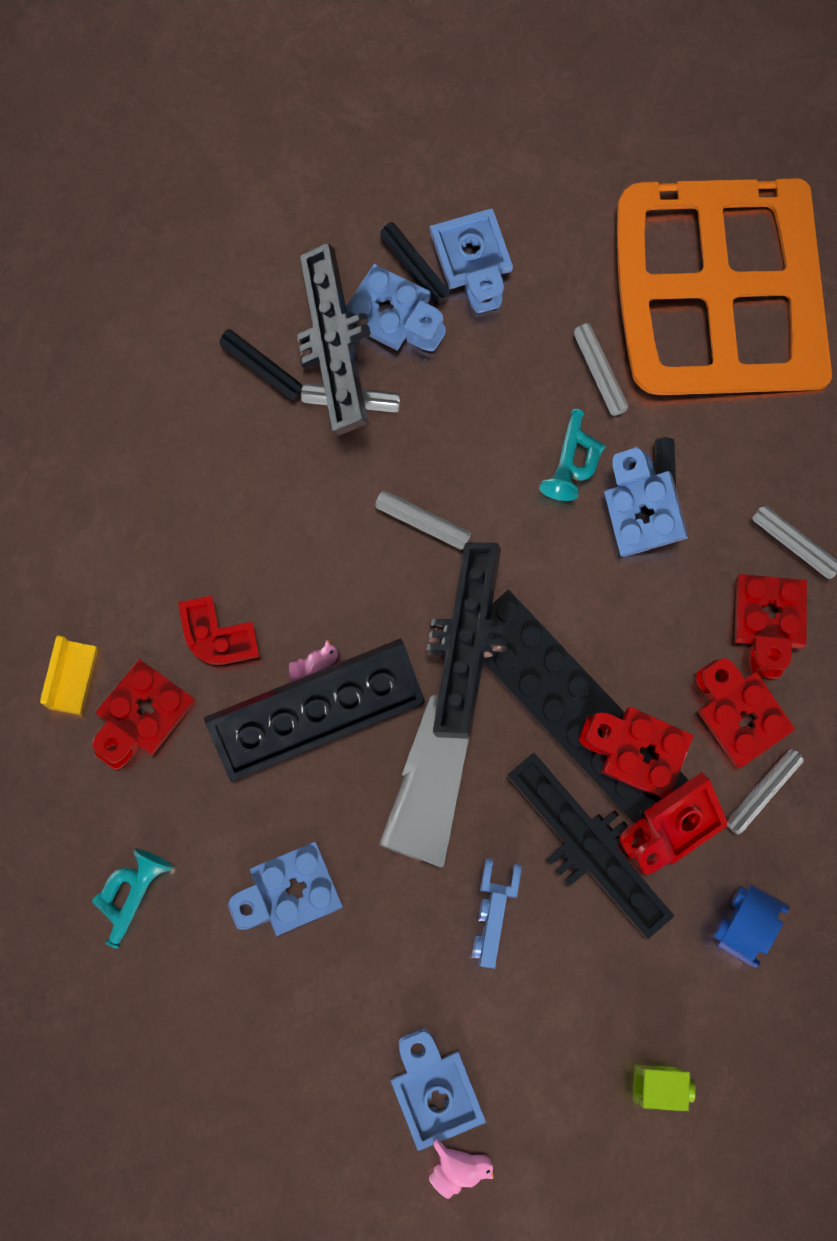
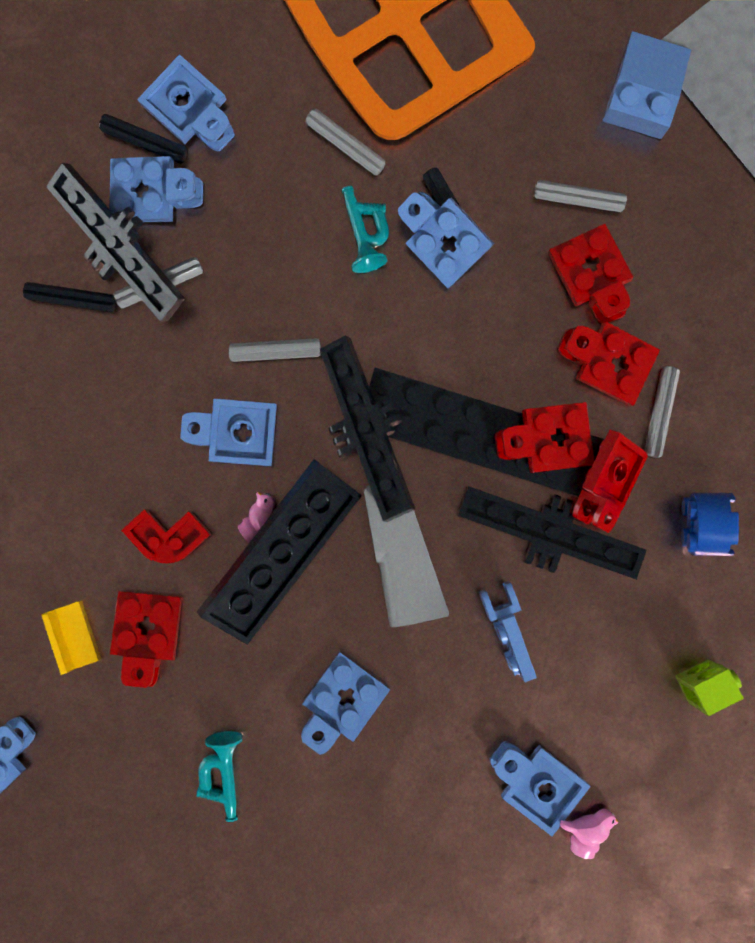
camera: 25 degrees left, 10 degrees up
none -> medium blue plate [180,399,277,467]

